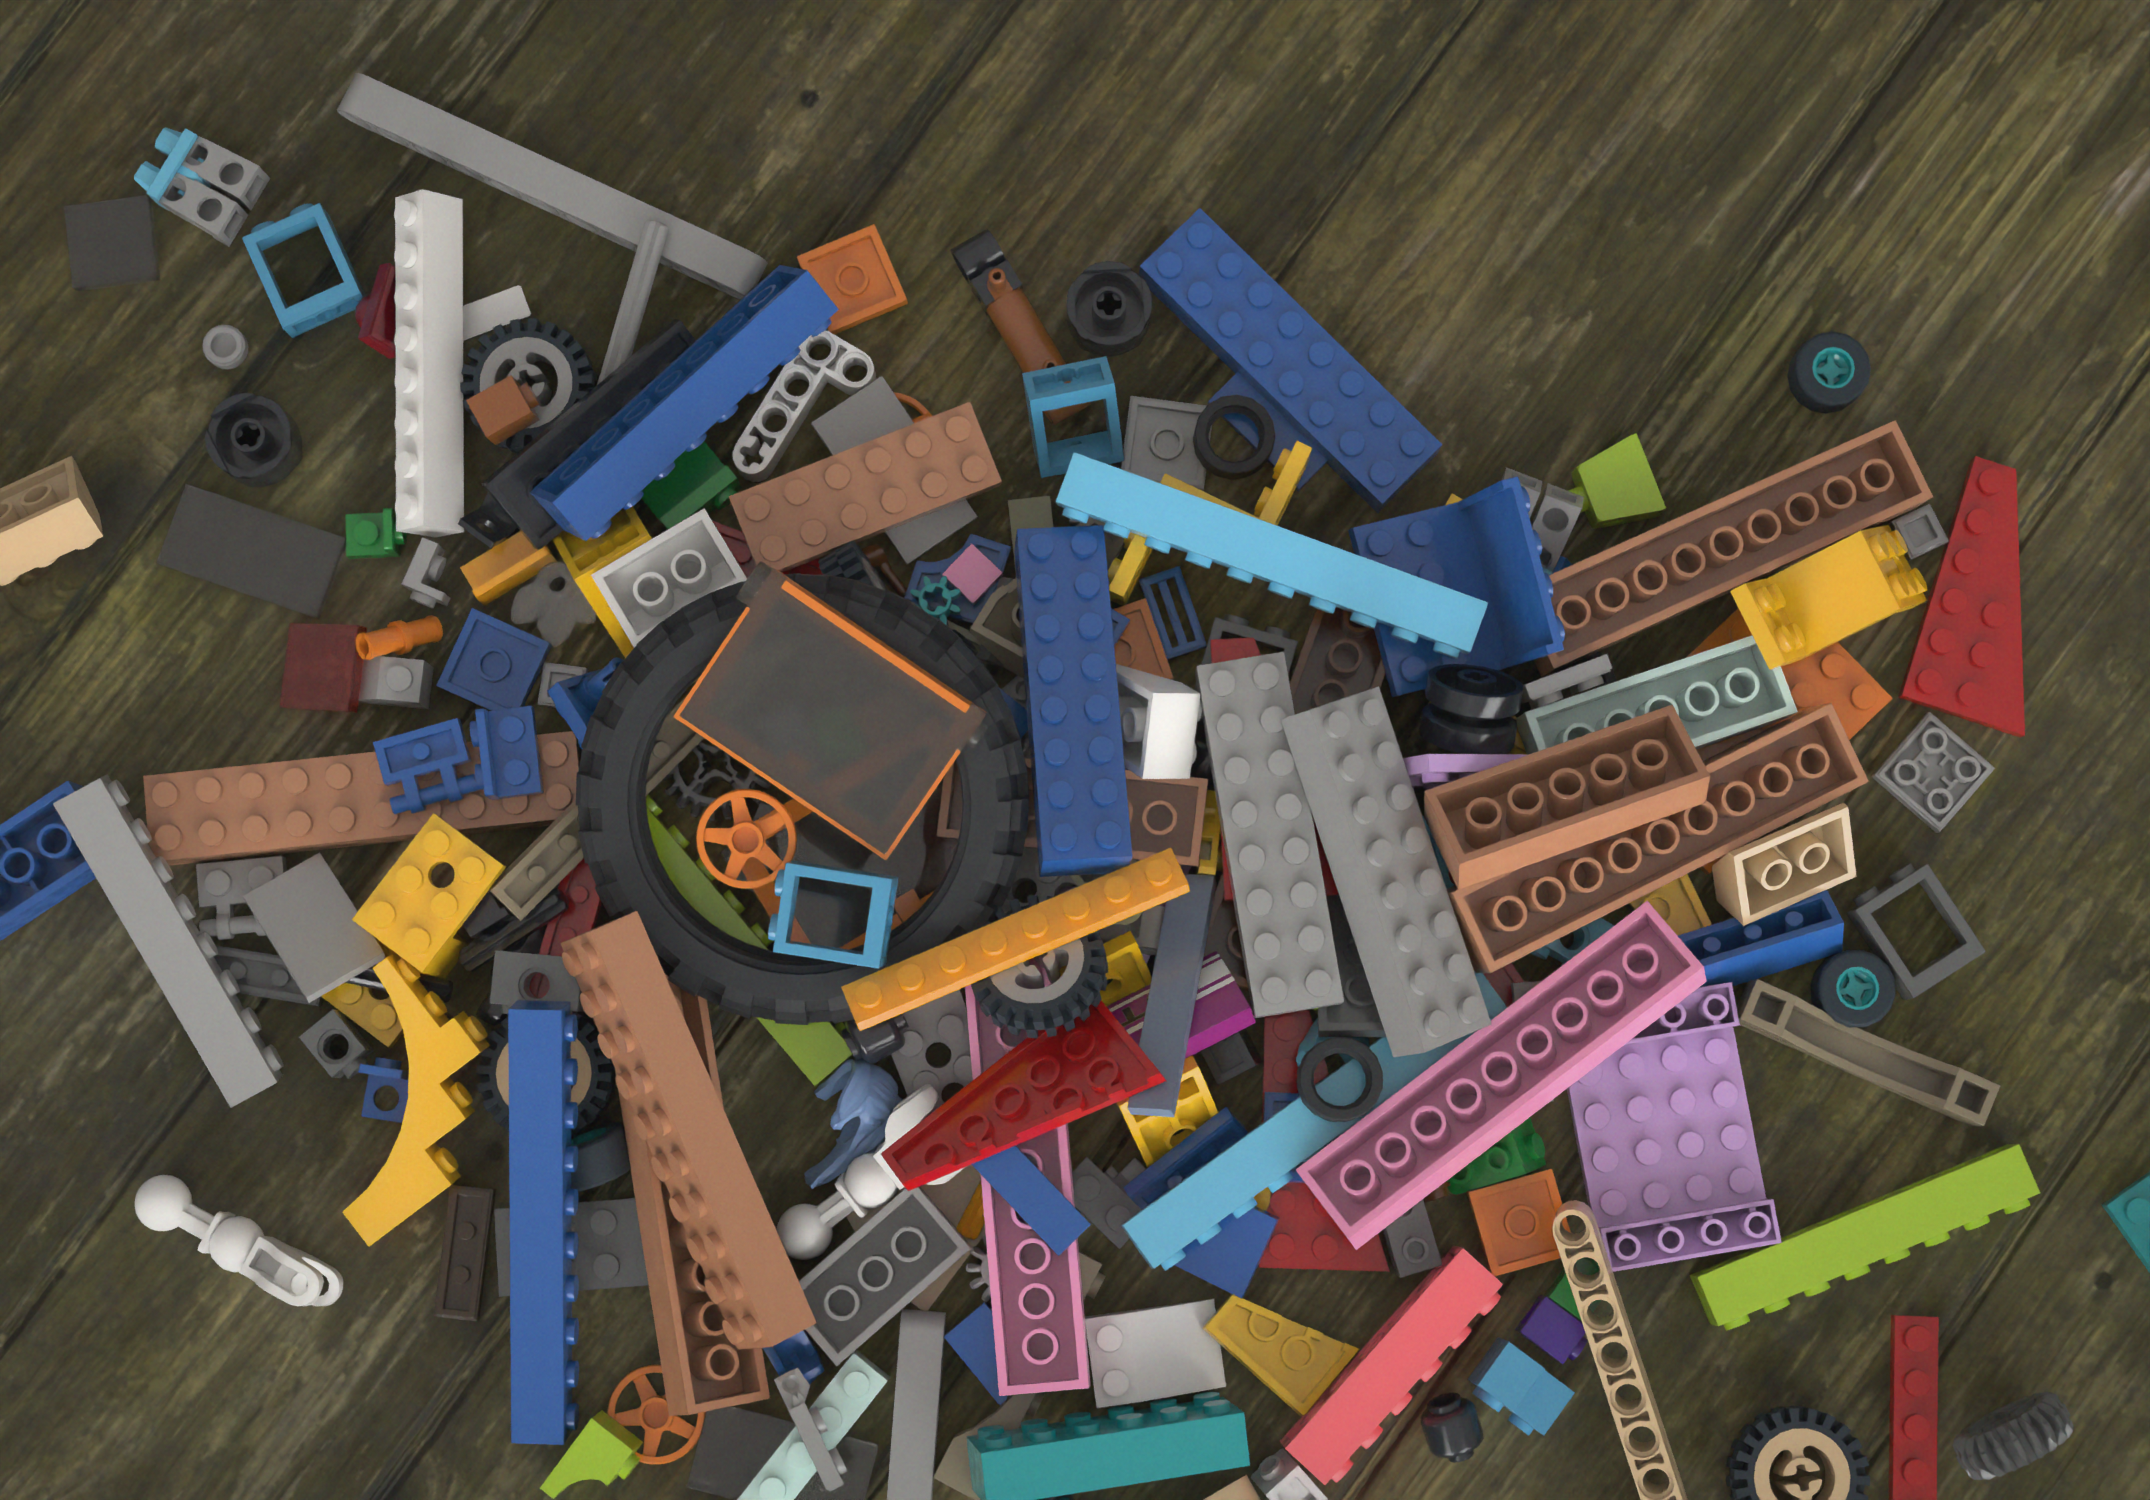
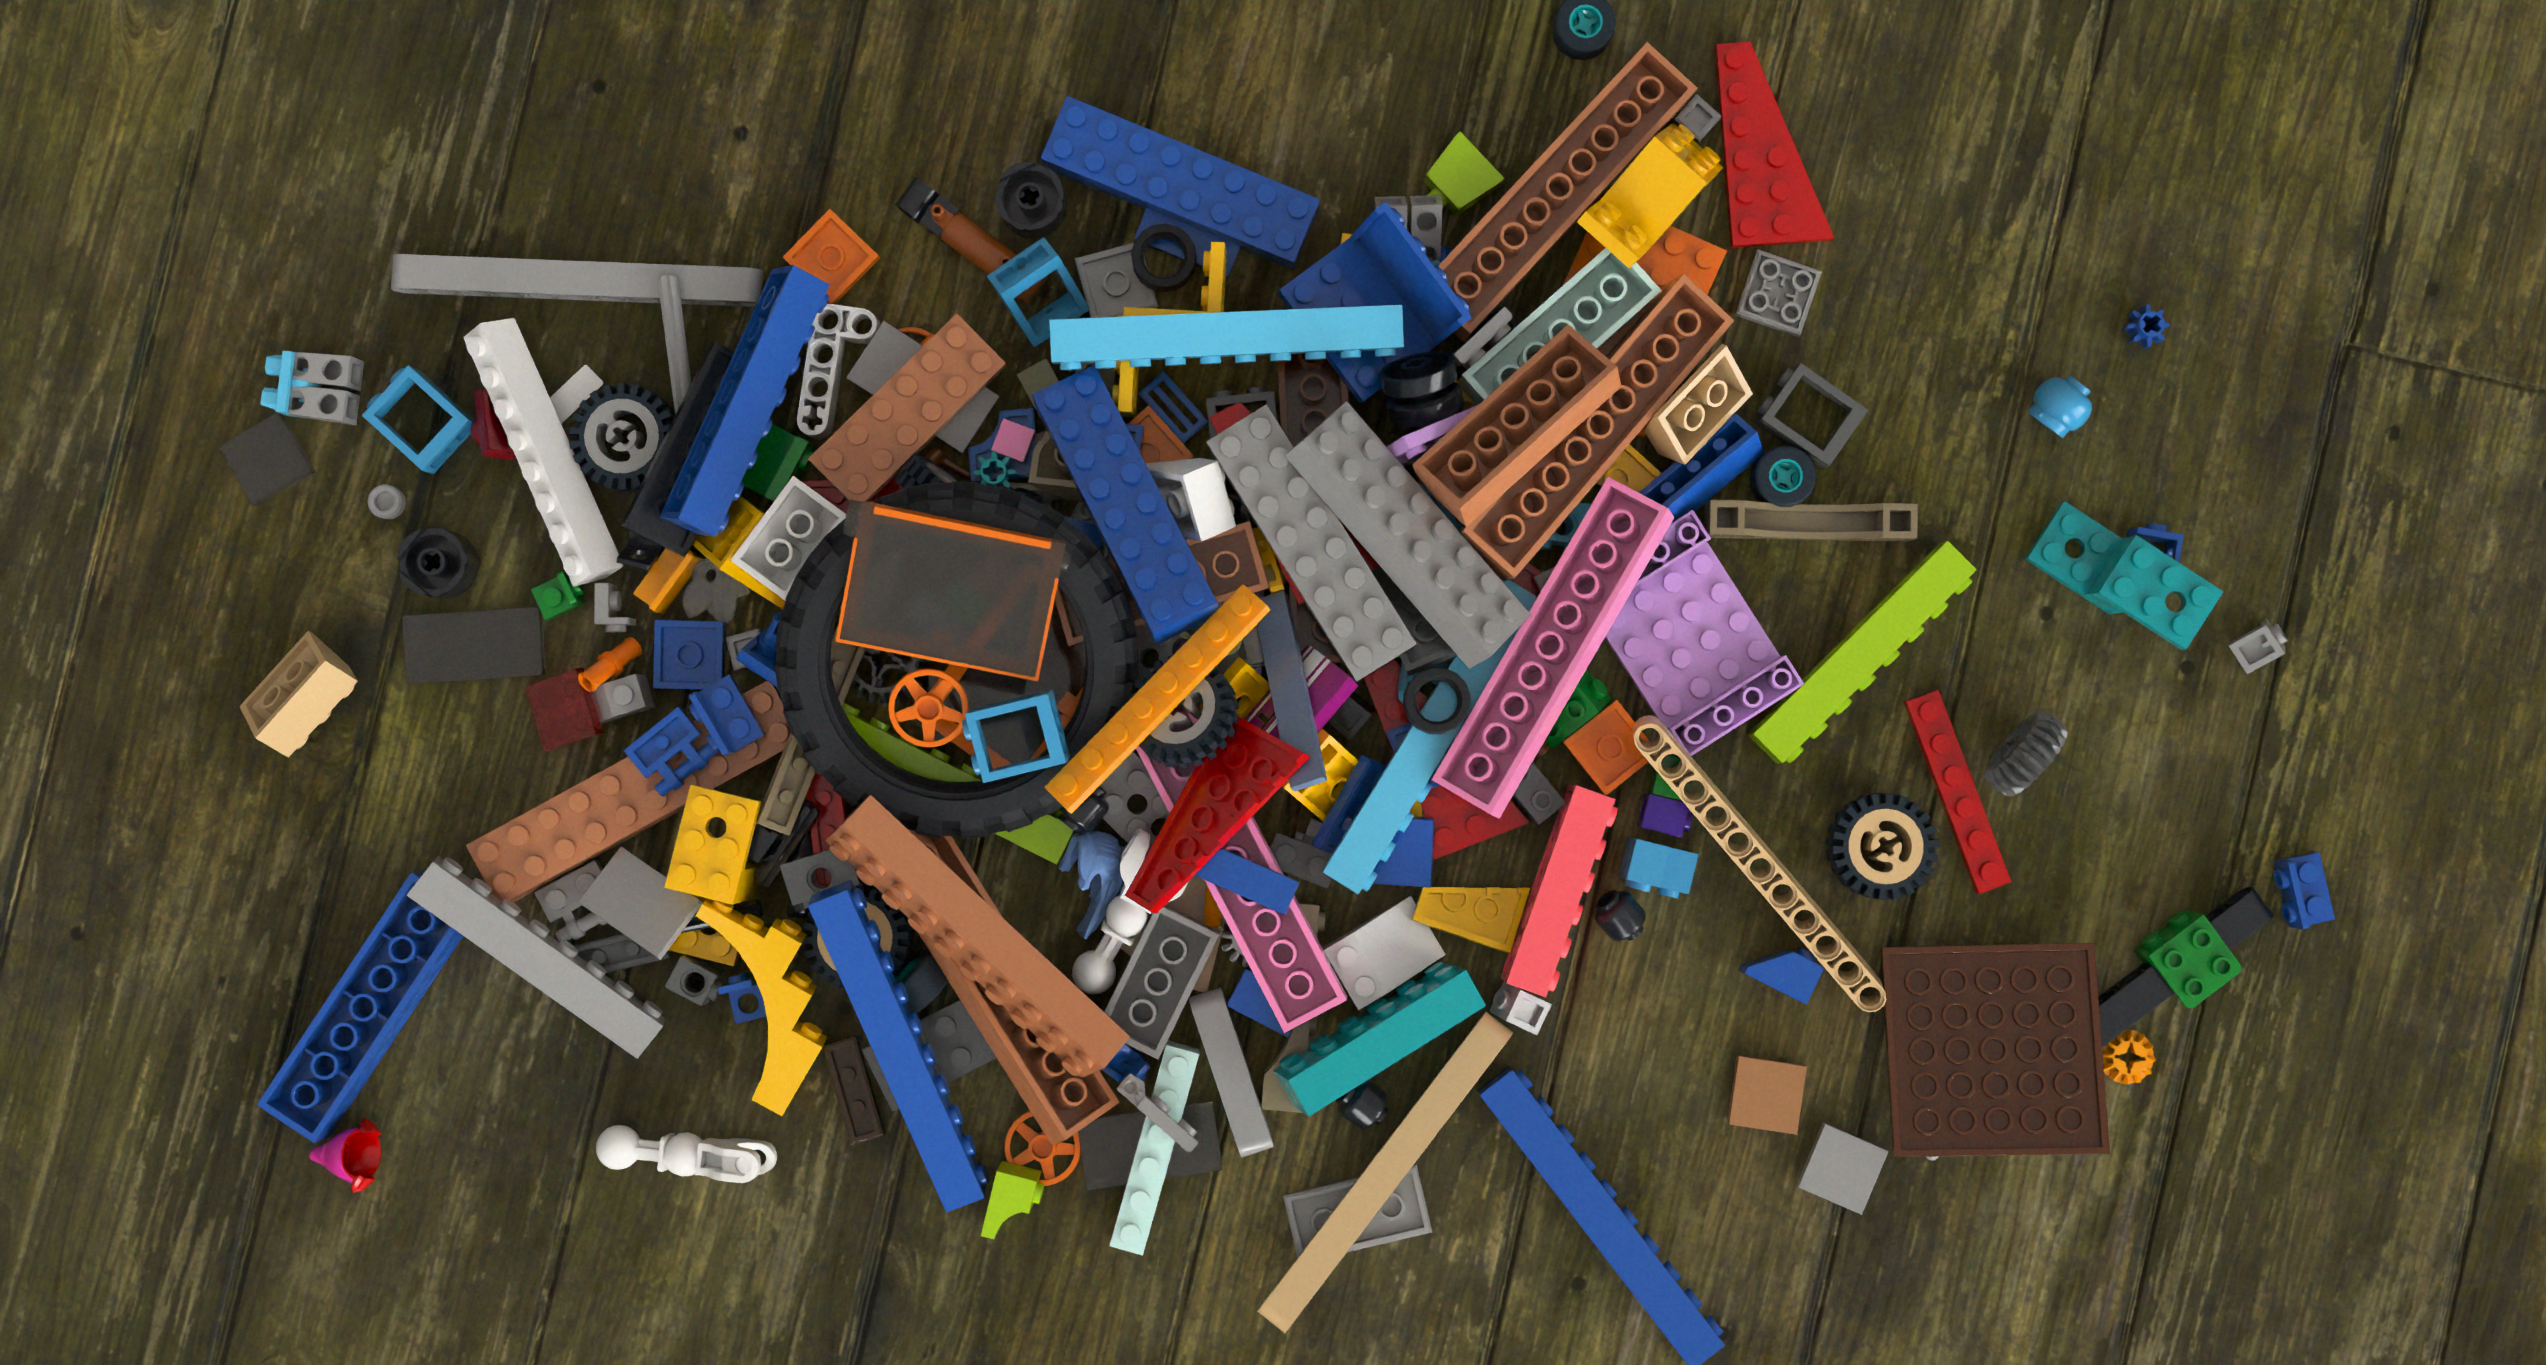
camera: 20 degrees left, 5 degrees up
dark orange brick [466,375,540,445] -> none

